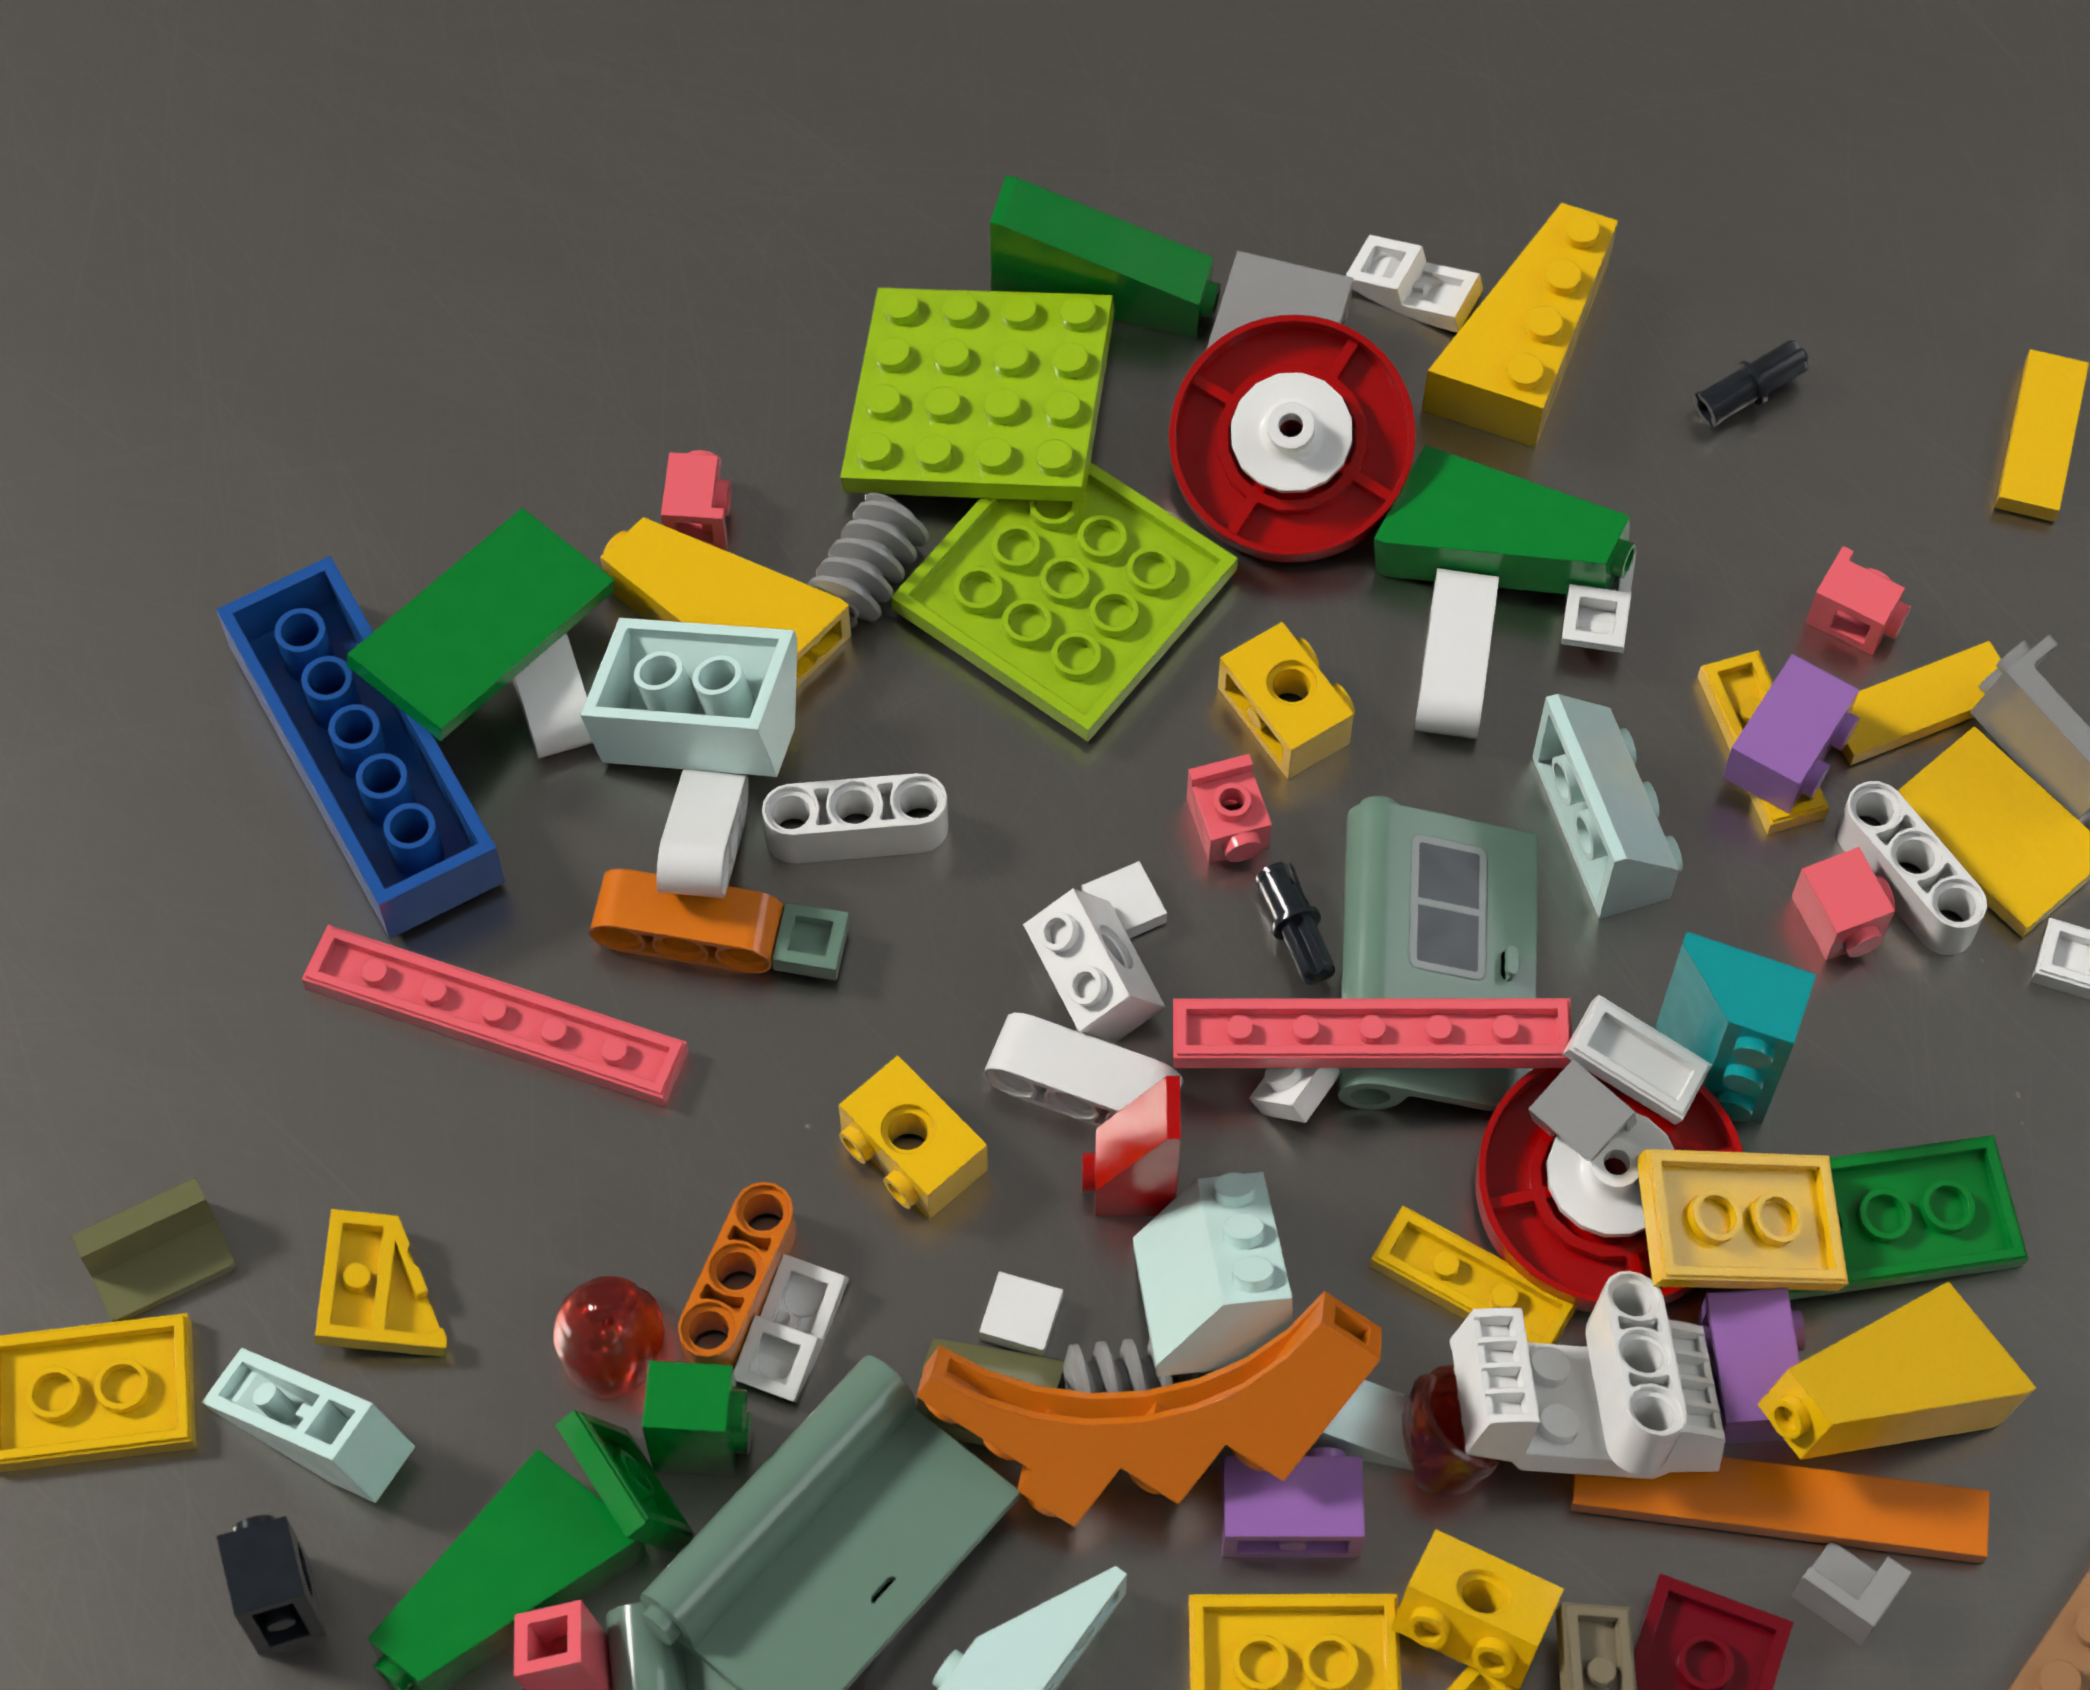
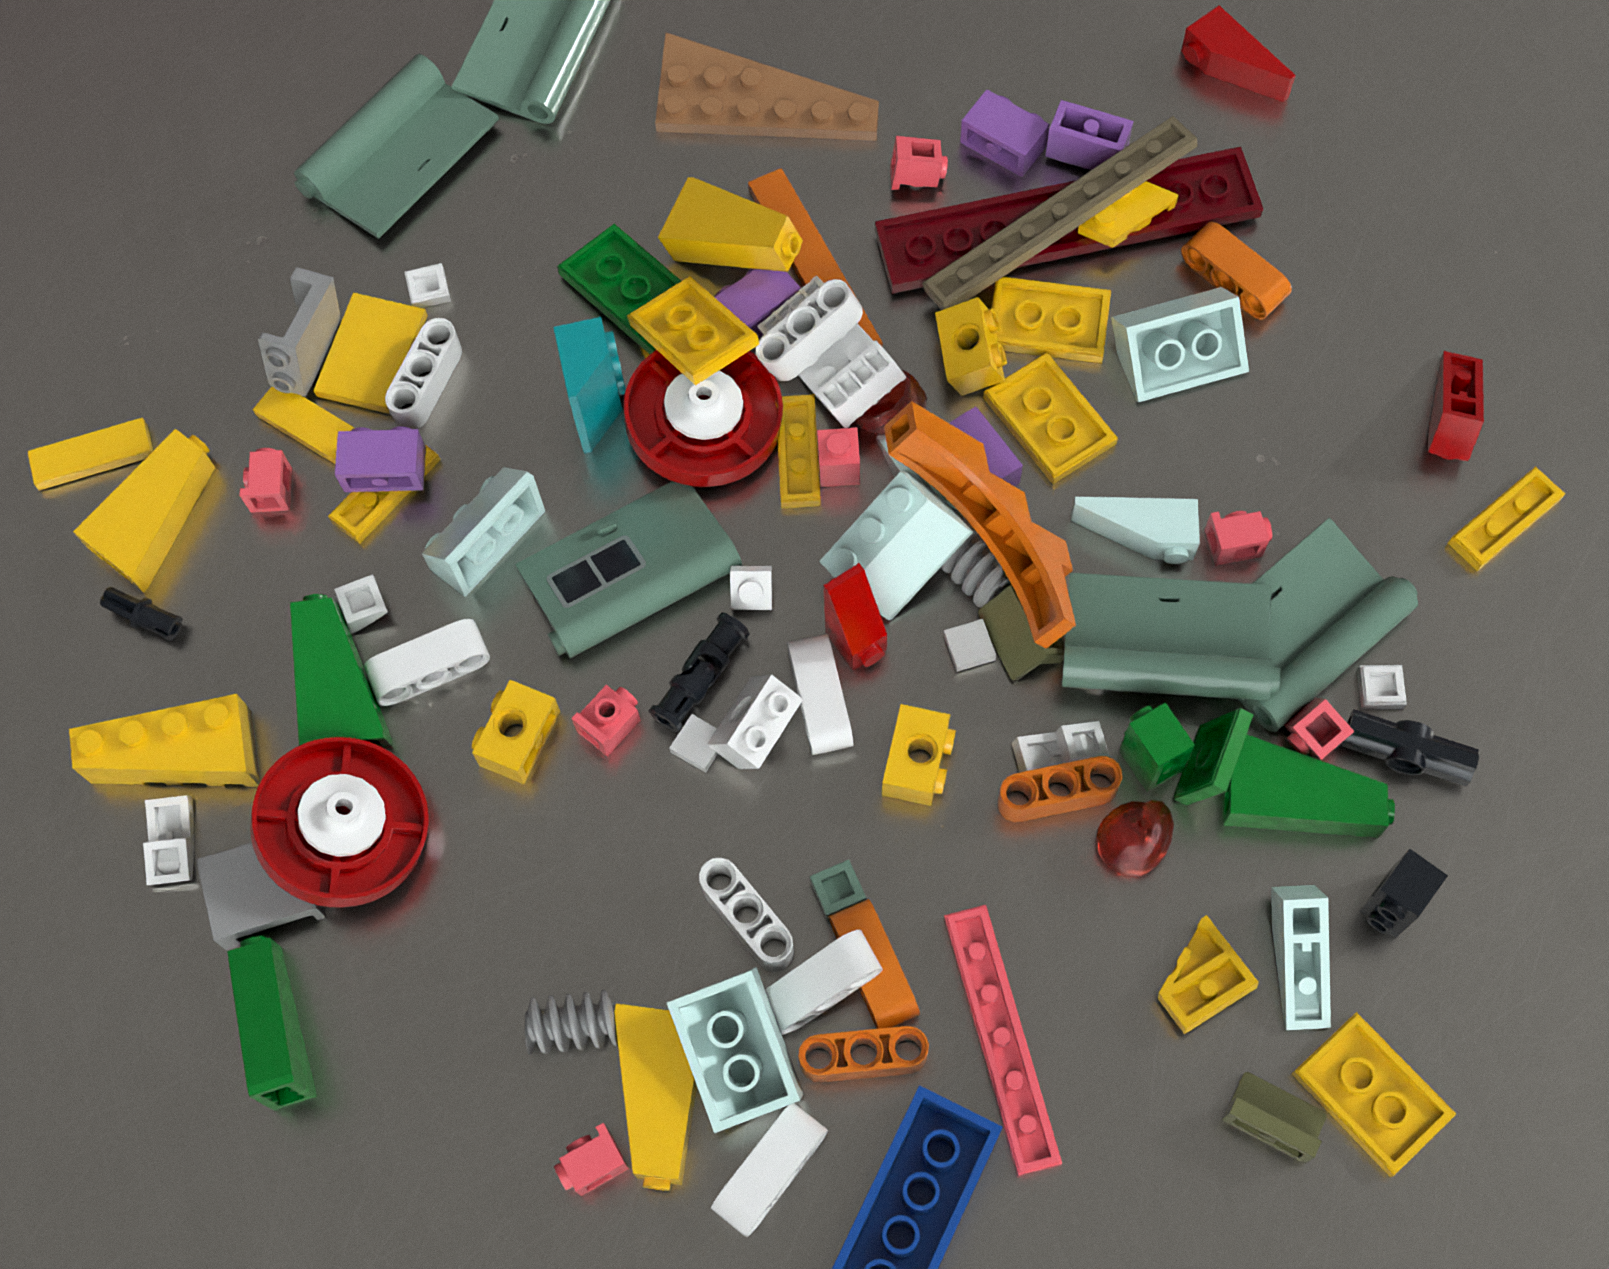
camera: 120 degrees left, 5 degrees up
green tile [347,508,615,741] -> none
lime plate [840,288,1115,502] -> none
lime plate [891,462,1238,742] -> none
coral tile [1173,998,1572,1068] -> none
black axle [1255,862,1335,985] -> none
light grey panel [1529,1059,1637,1161] -> none
white tile [1562,995,1712,1125] -> none
coral brick [1791,847,1895,961] -> none
light grey panel [1791,1542,1912,1646] -> none
none -> yellow slope [73,429,215,593]
none -> black piece [648,612,750,733]
none -> orange beam [798,1026,929,1083]
none -> coral brick [817,428,860,487]

